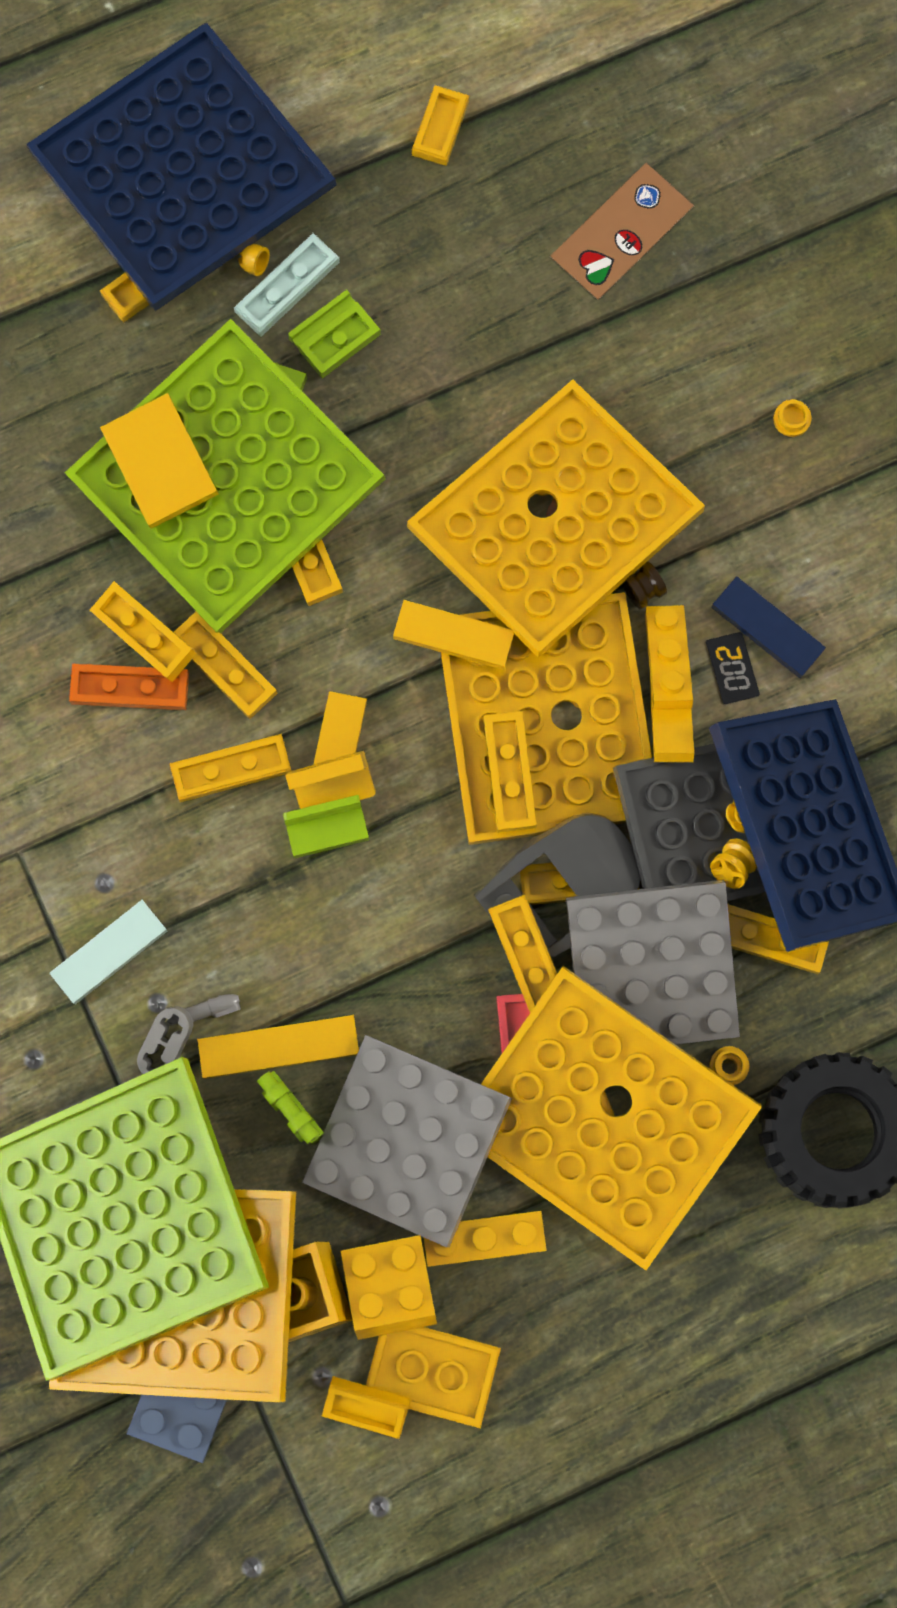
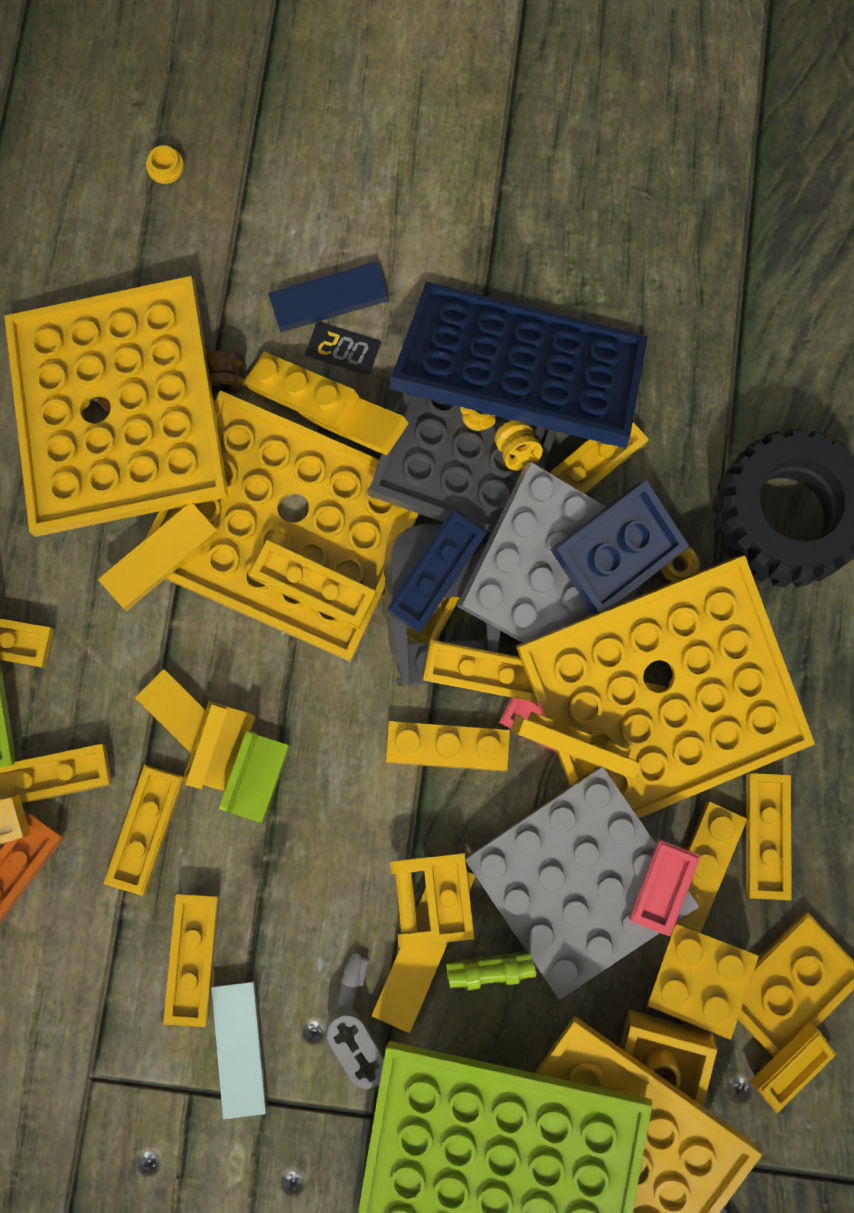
camera: 60 degrees left, 0 degrees up
none -> yellow plate [163,894,220,1027]
none -> dark blue tile [385,509,487,633]
none -> yellow plate [386,721,510,772]
none -> yellow plate [390,853,474,947]
none -> yellow plate [511,711,641,780]
none -> dark blue plate [550,480,689,614]
none -> coral tile [628,839,701,936]
none -> yellow plate [746,773,792,900]

